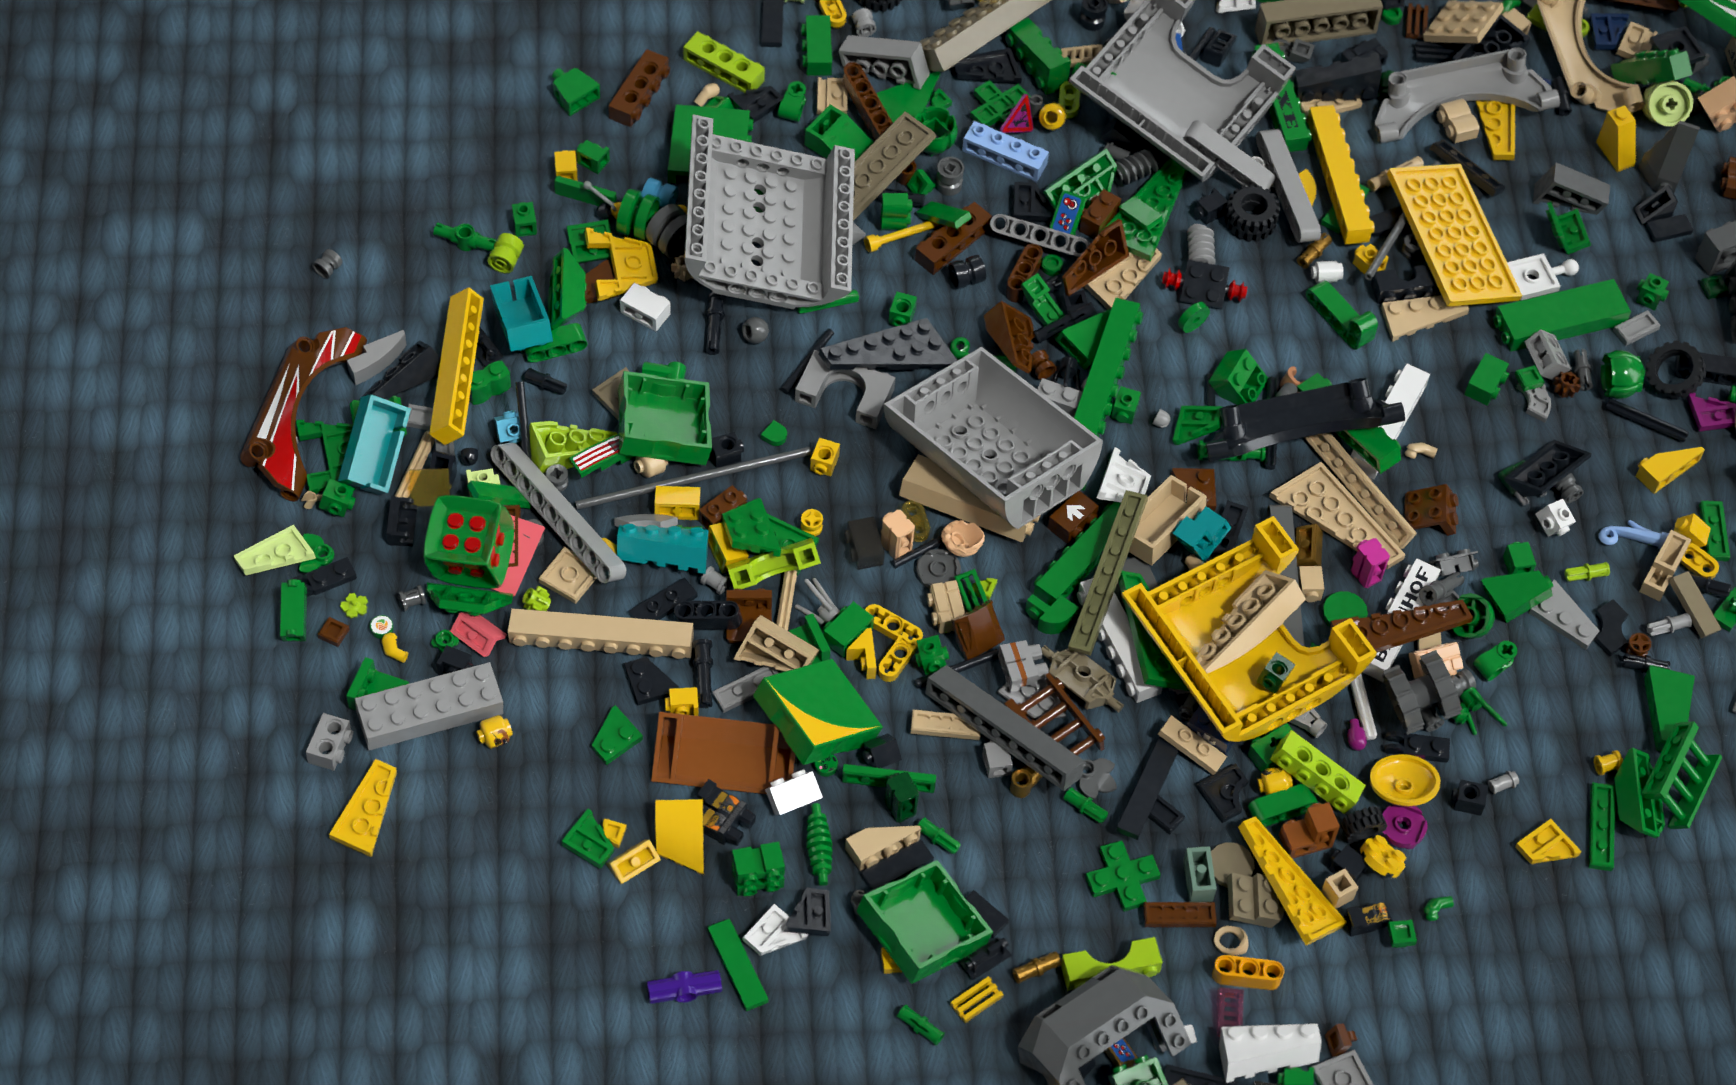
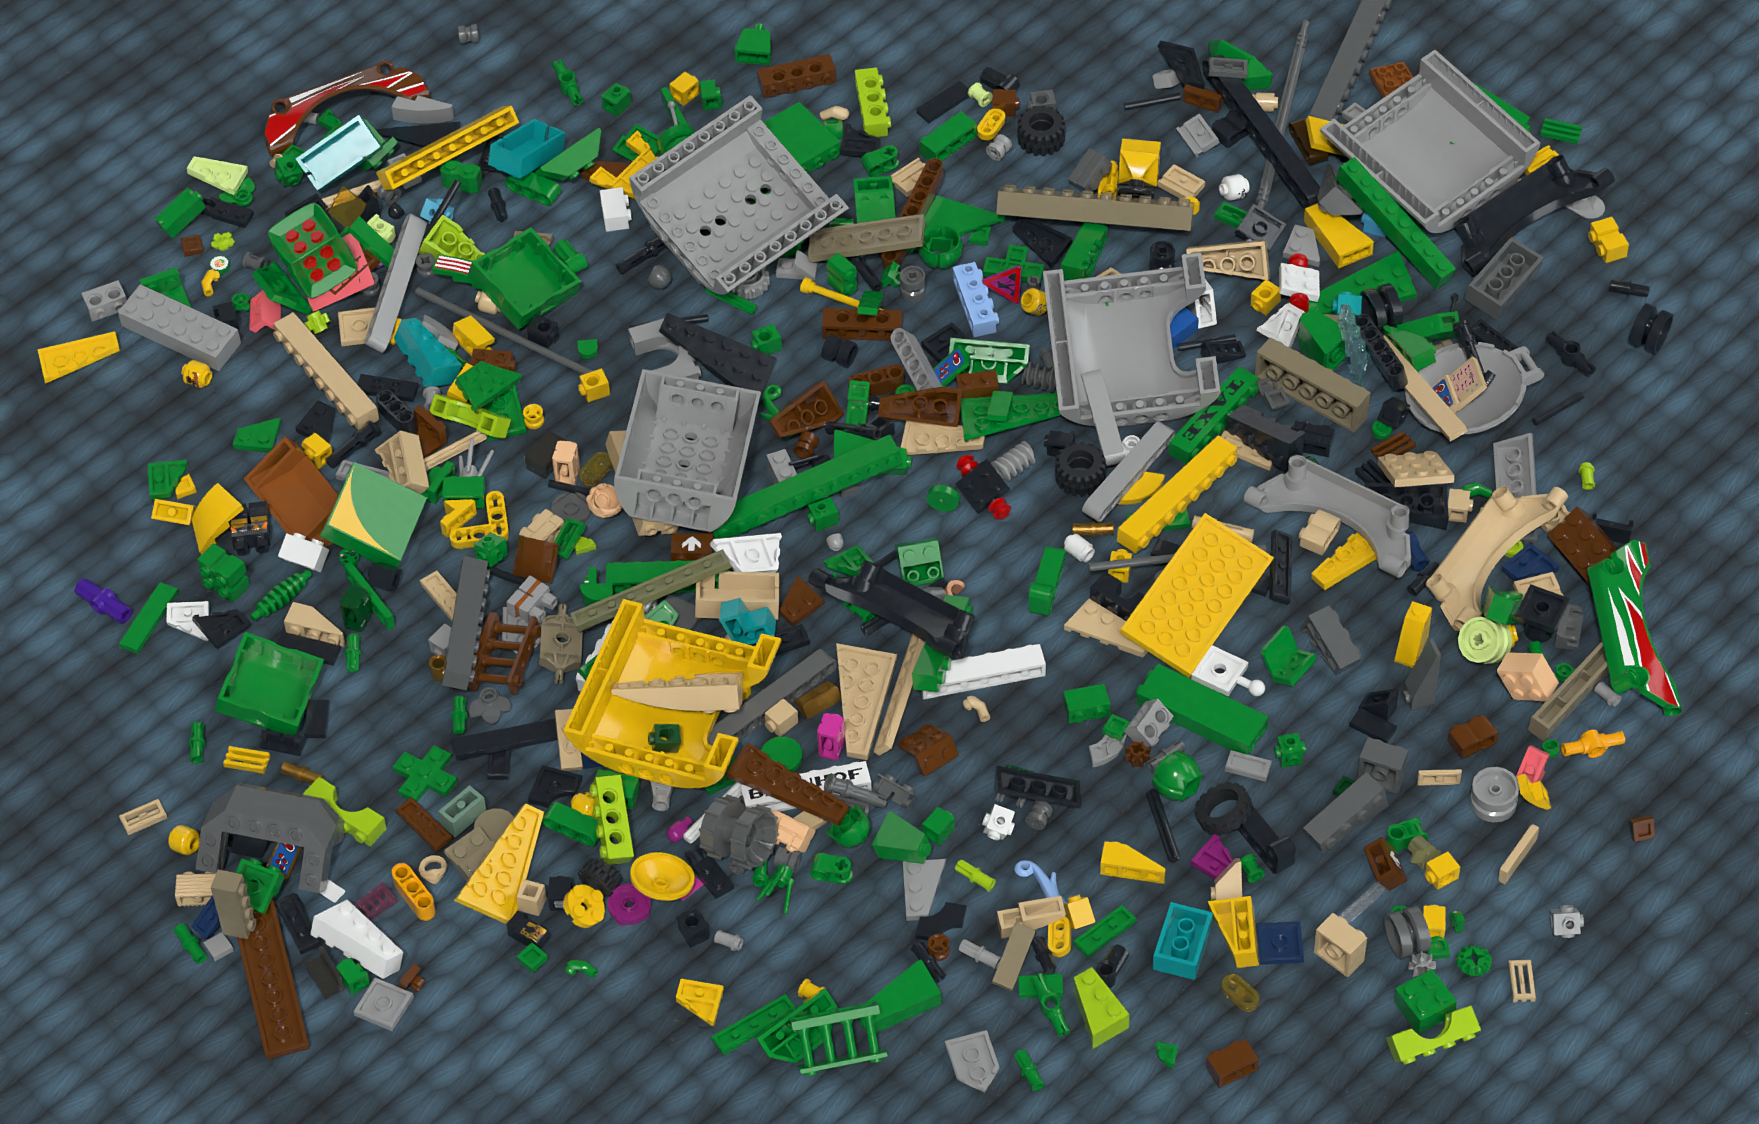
camera: 55 degrees right, 5 degrees down
lime wheel [487,233,524,274] -> none
light grey wedge [839,35,930,89] -> none
dark orange brick [1279,802,1340,859] -> none

